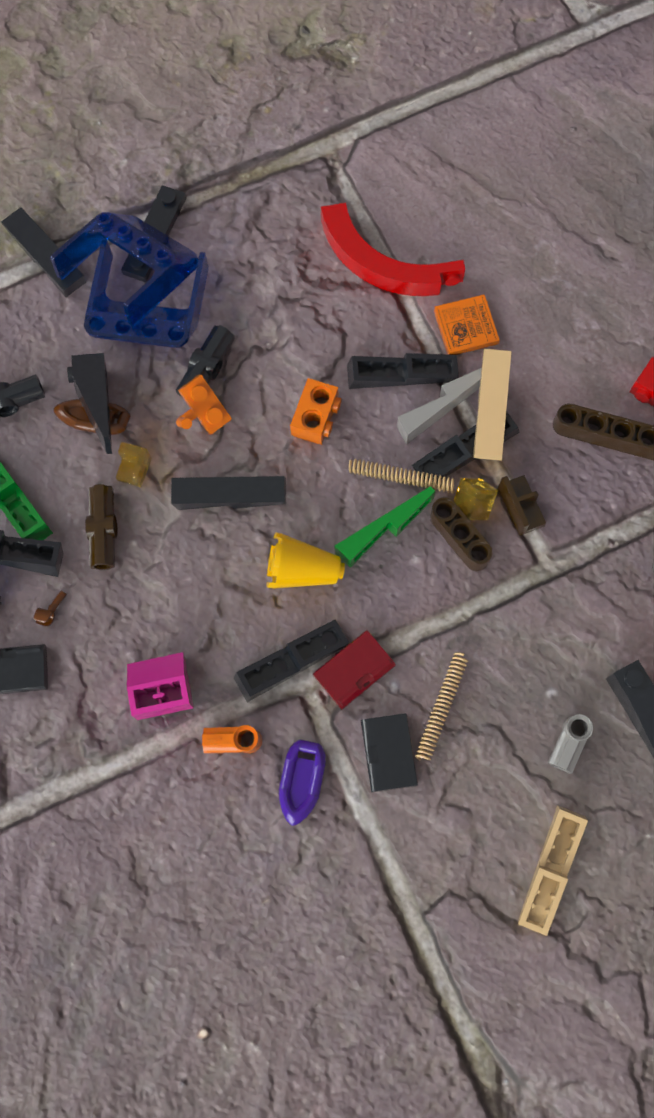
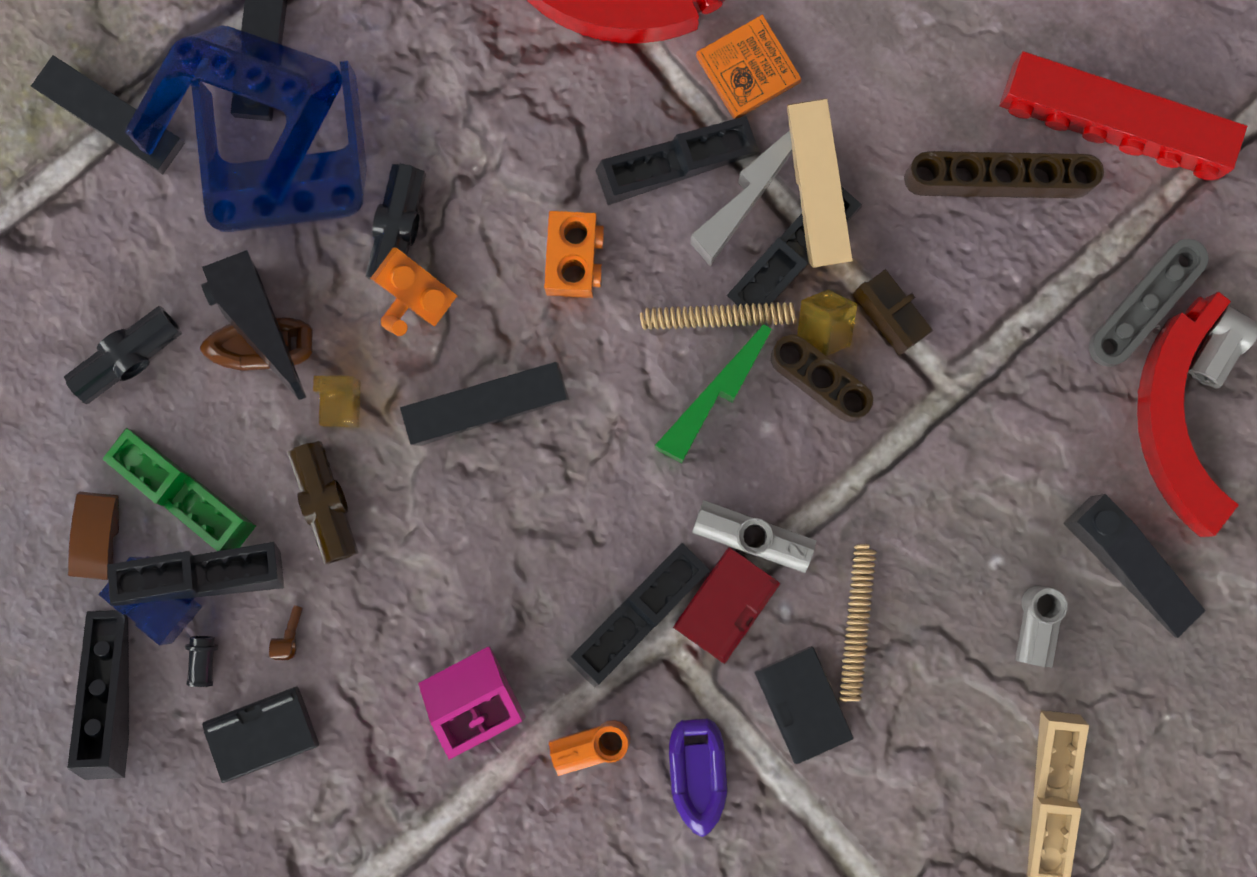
camera: 15 degrees left, 10 degrees up
yellow cone [266,532,345,589] -> none
none -> light grey piece [692,500,817,573]

